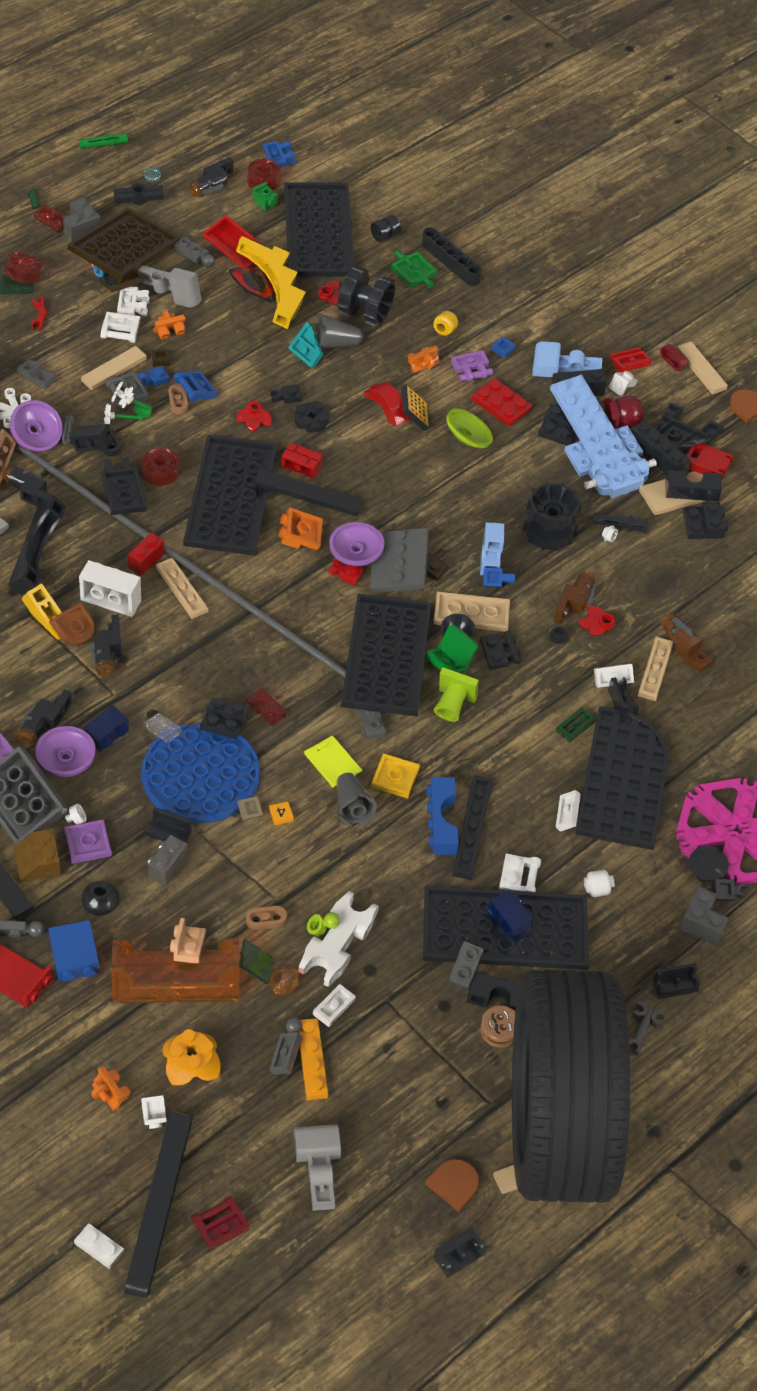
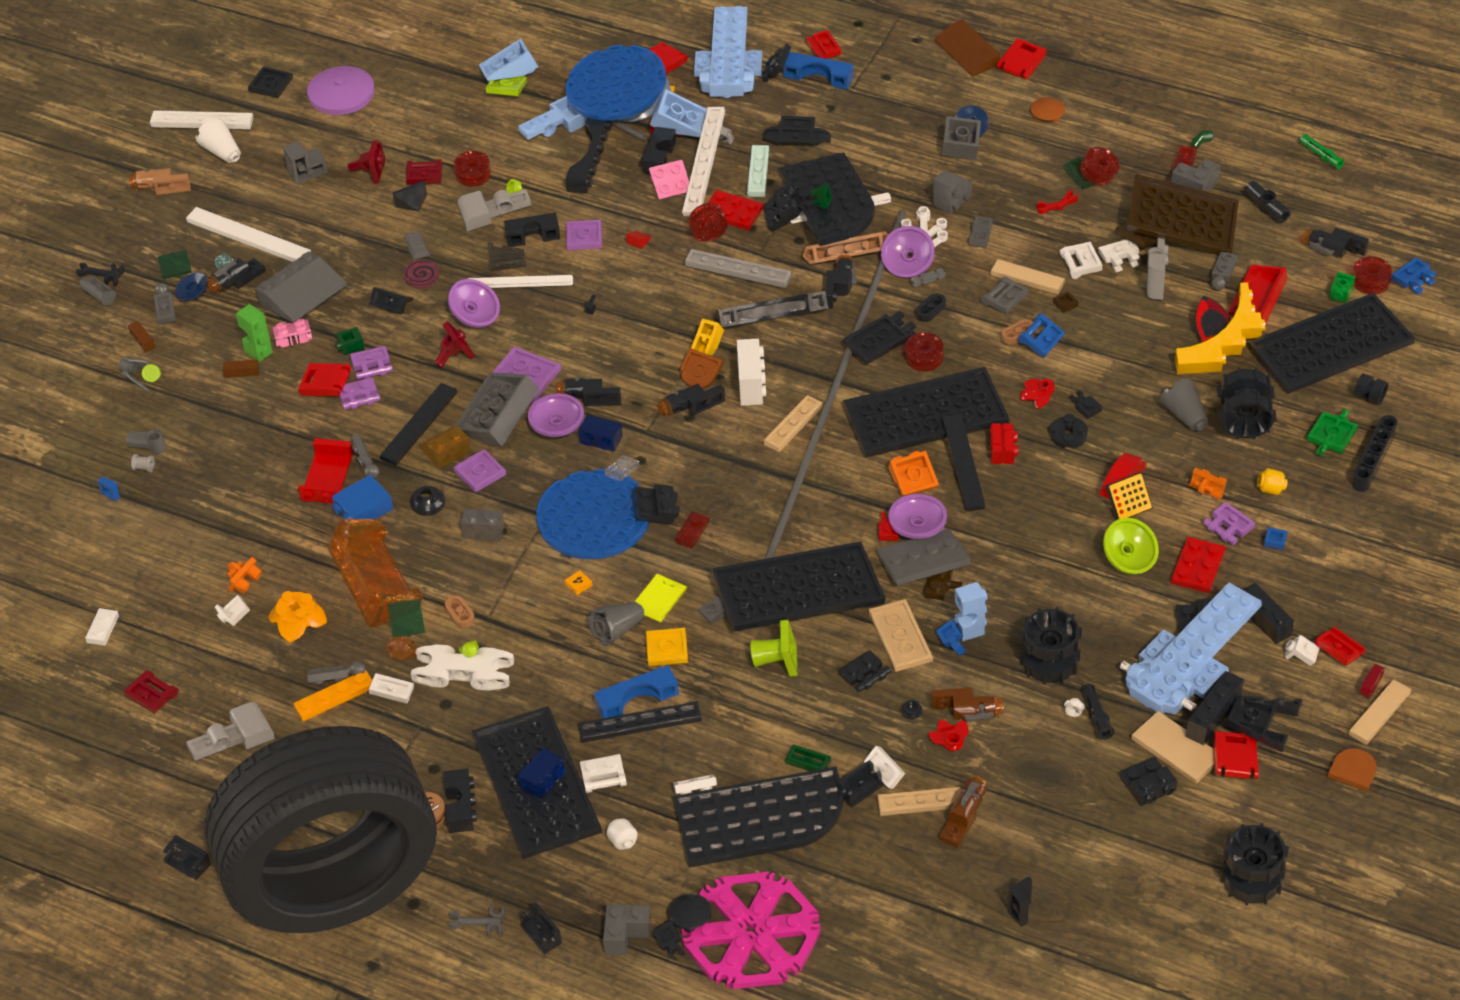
camera: 75 degrees right, 5 degrees down
white tile [65,803,86,824] -> none
black hinge [70,424,112,452] -> none
plant [104,382,152,424] -> none
black beam [125,1110,193,1298] -> none
red brick [127,532,164,576] -> none
blue plate [138,366,170,387] -> none
clear light blue tile [144,167,161,182] -> none
black panel [146,807,192,843] -> none
orange hips [153,310,185,340] -> none
light nougat bracket [170,918,206,963] -> none
dark tan plate [237,796,263,821] -> none
teal wing [288,322,323,369] -> none
green bracket [425,624,478,675] -> none
black piece [441,613,475,638] -> none
dark grey brick [447,941,484,990] -> none
light blue plate [532,342,602,377] -> none
dark red tile [602,395,644,429] -> none
black arch [665,470,722,502] -> none

